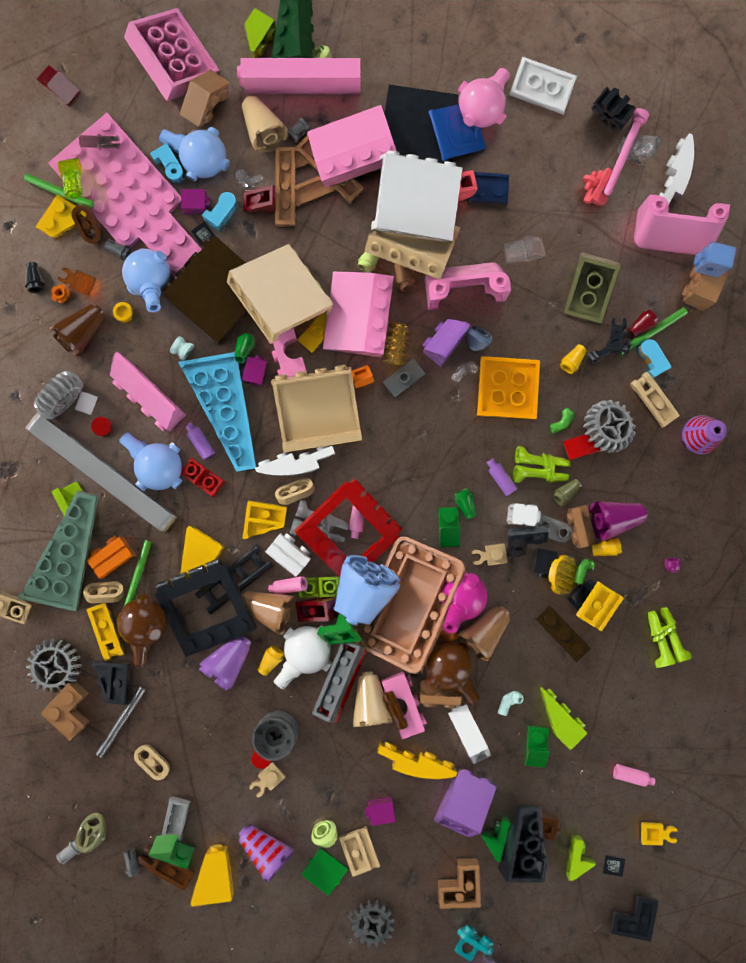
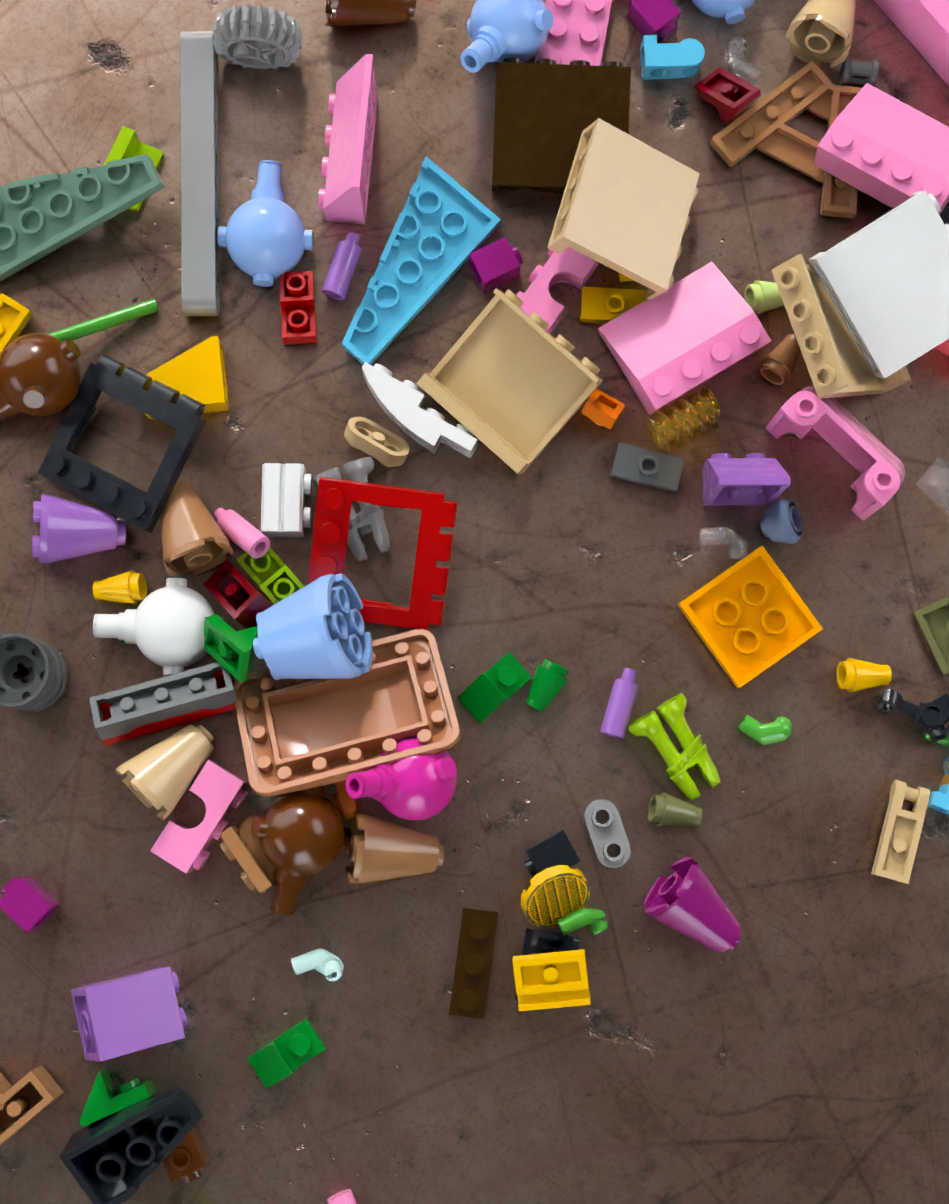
camera: 50 degrees right, 5 degrees down
white sticker [75,391,98,415] -> none
tan plate [83,582,125,603] -> none
orange brick [87,536,137,579] -> none
red tile [91,417,112,437] -> none
yellow tile [113,302,134,323] -> none
light aqua wheel [170,336,194,361] -> none
black sticker [191,221,215,245] -> none
black bar [194,544,274,614] -> none
green cone [234,333,256,363] -> none
yellow wing [242,500,288,539] -> none
bright pink cylinder [349,506,365,539] -> none
yellow slope [378,741,458,779] -> none
reddish brown axle [383,691,408,730] -> none
white slope [448,704,492,764] -> none
tan plate [471,543,508,566] -> none
black plate [506,525,549,557] -> none
white brick [507,503,541,526] -> none
lime slope [540,687,587,750] -> none
red slope [563,434,601,461] -> none
medium nougat bracket [566,505,596,548] -> none
light grey gear [583,399,636,453] -> none
yellow cone [591,537,622,556] -> none
lime piece [648,607,693,668] -> none
magenta hinge [664,558,681,573] -> none
medium lavender cone [682,415,727,454] -> none

